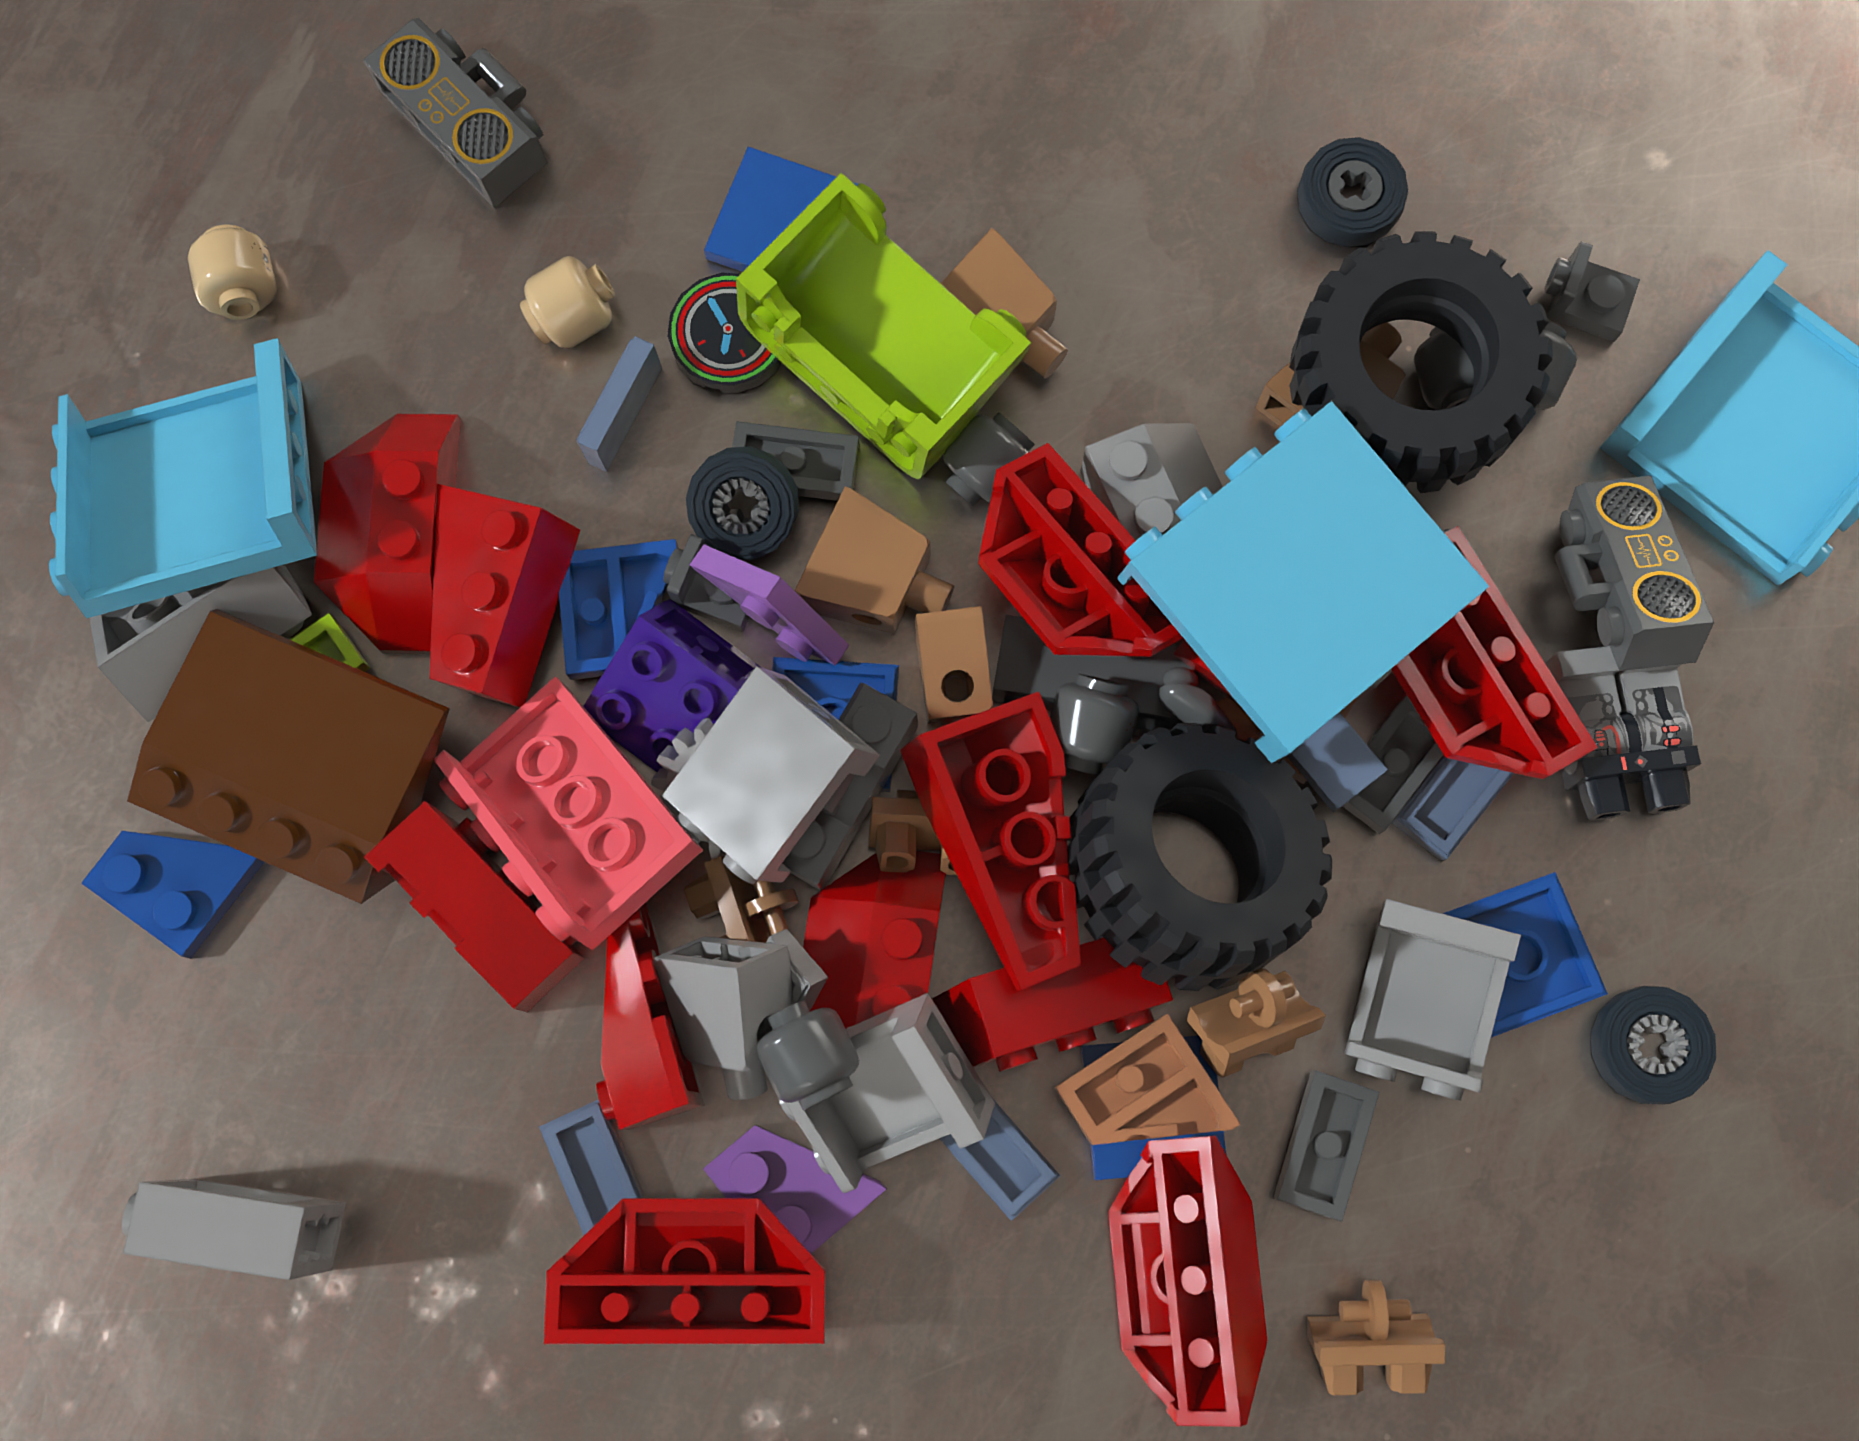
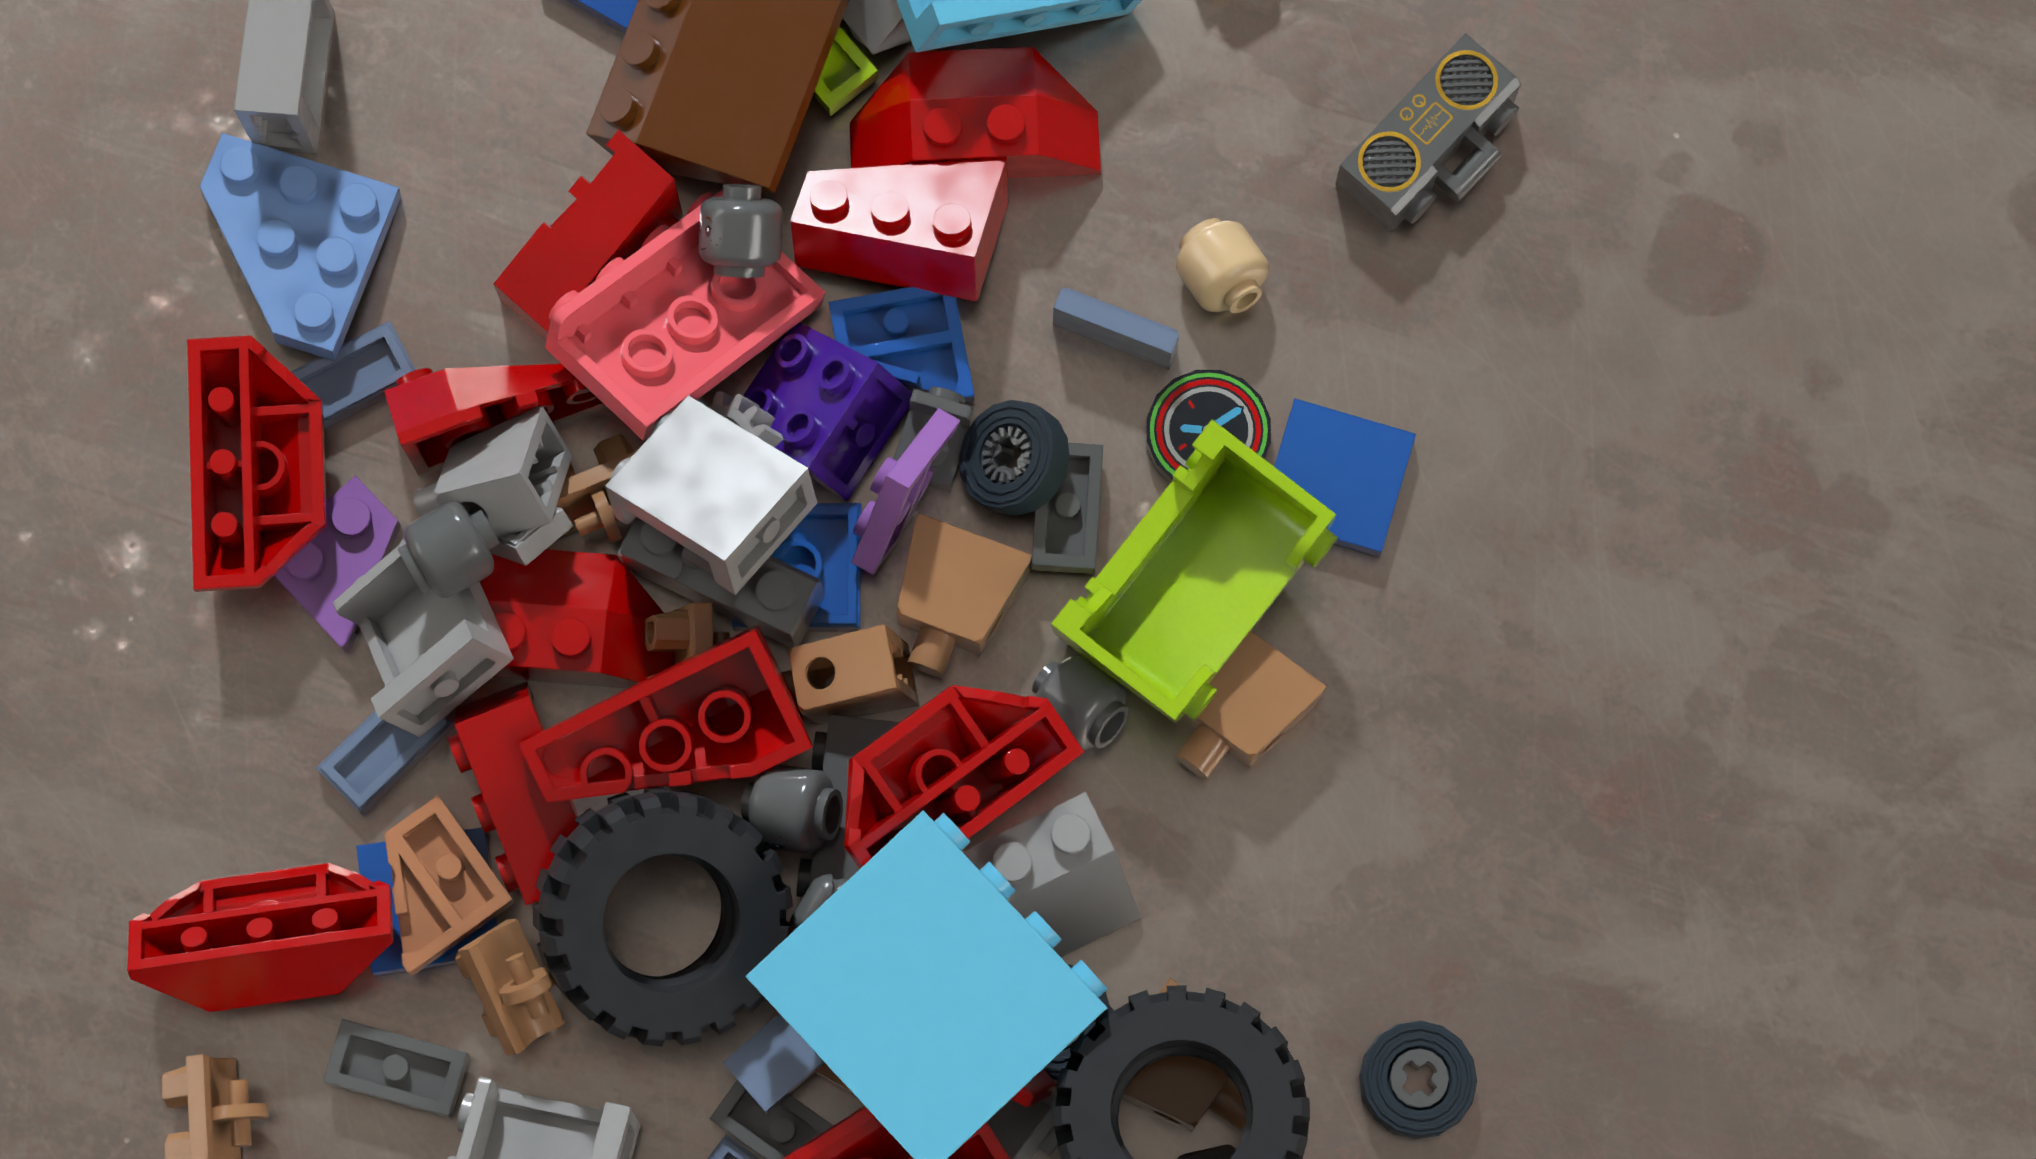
camera: 85 degrees right, 0 degrees up
none -> medium blue plate [200,133,401,361]
none -> dark grey head [698,184,783,278]

